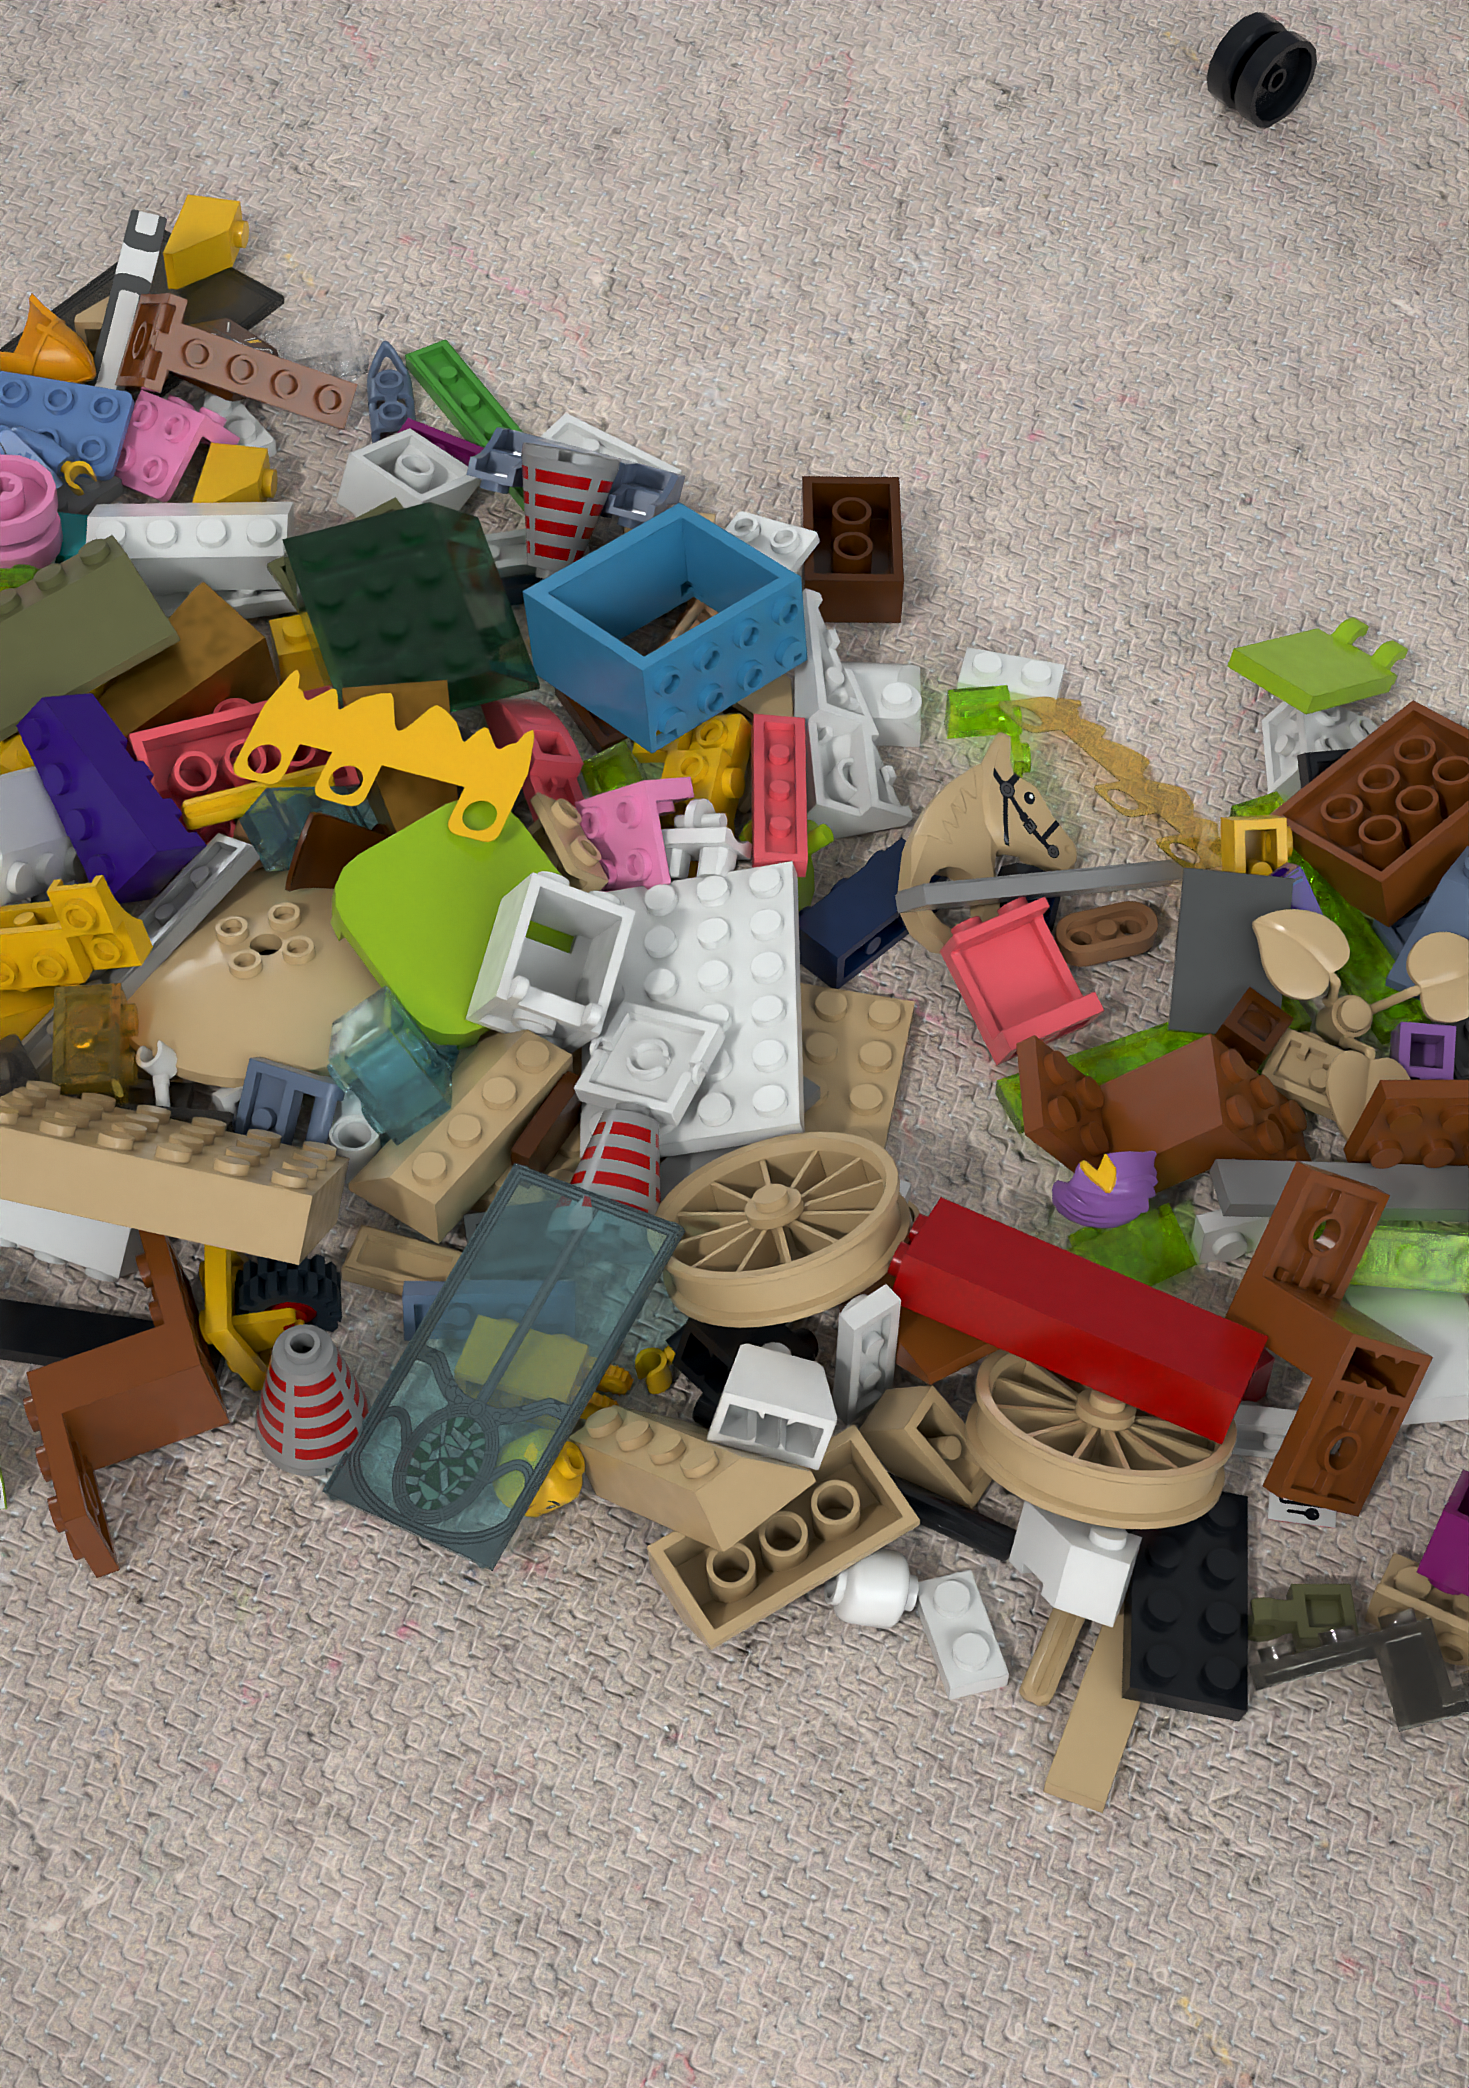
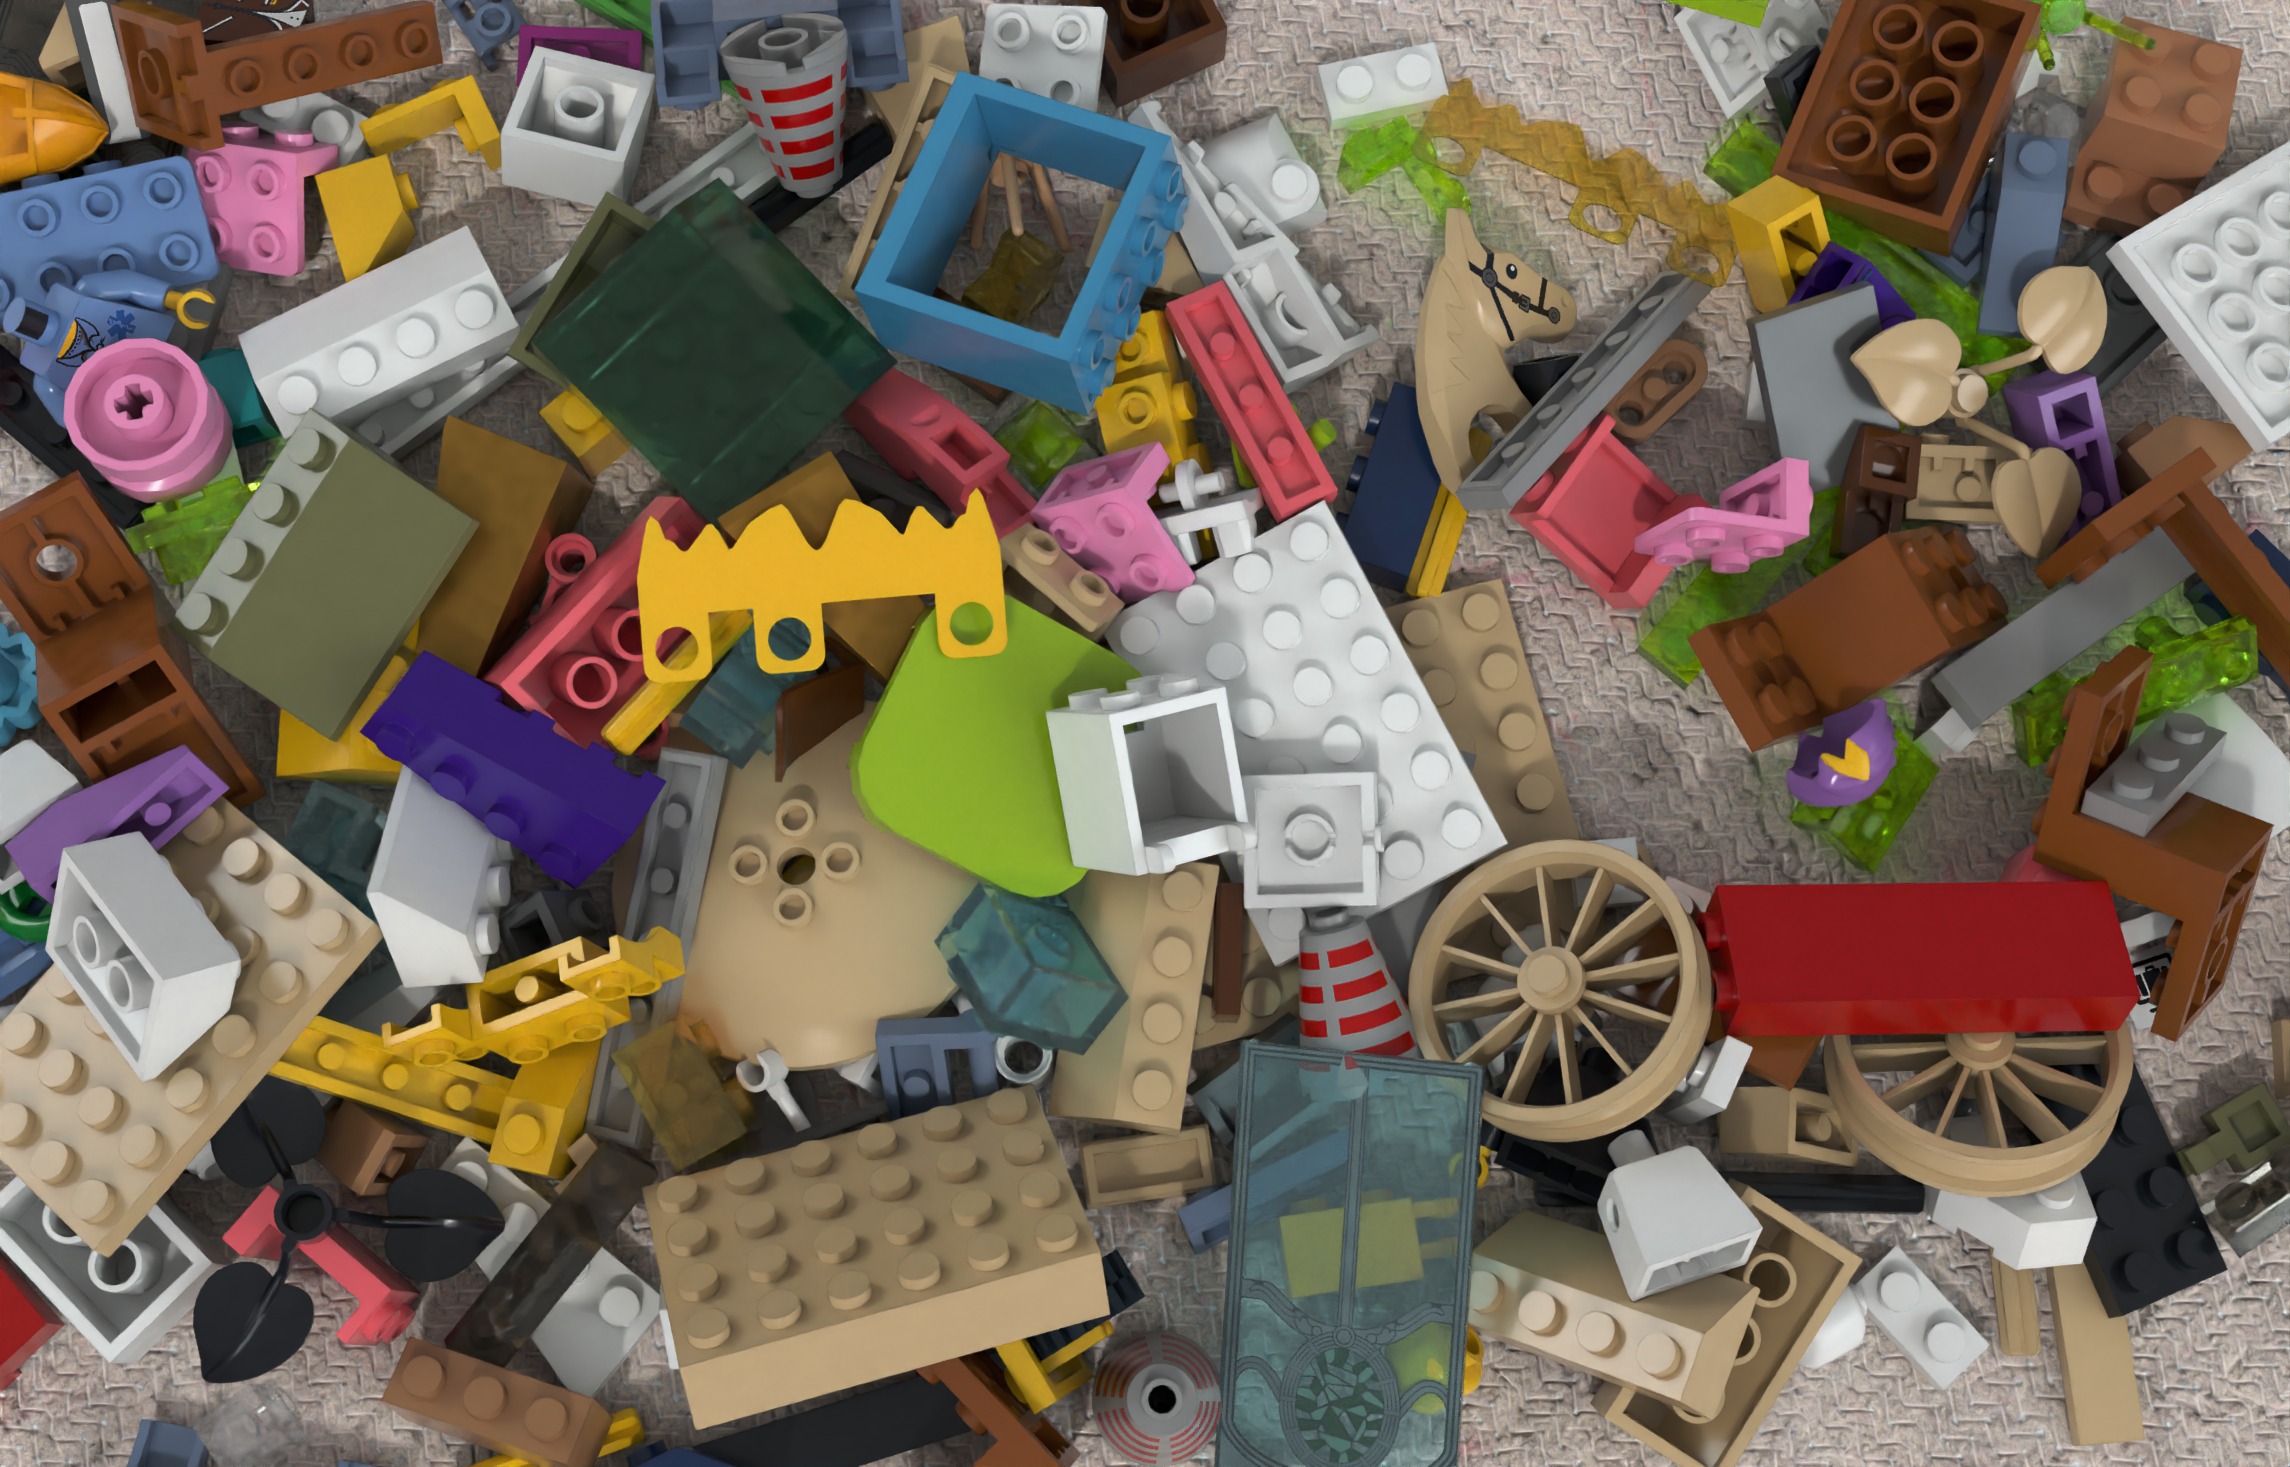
camera: 30 degrees left, 25 degrees up
none -> yellow bracket [359,74,501,171]
none -> yellow axle [1404,428,1492,600]
none -> bright pink bracket [1634,457,1813,574]
none -> light grey plate [2081,709,2227,838]

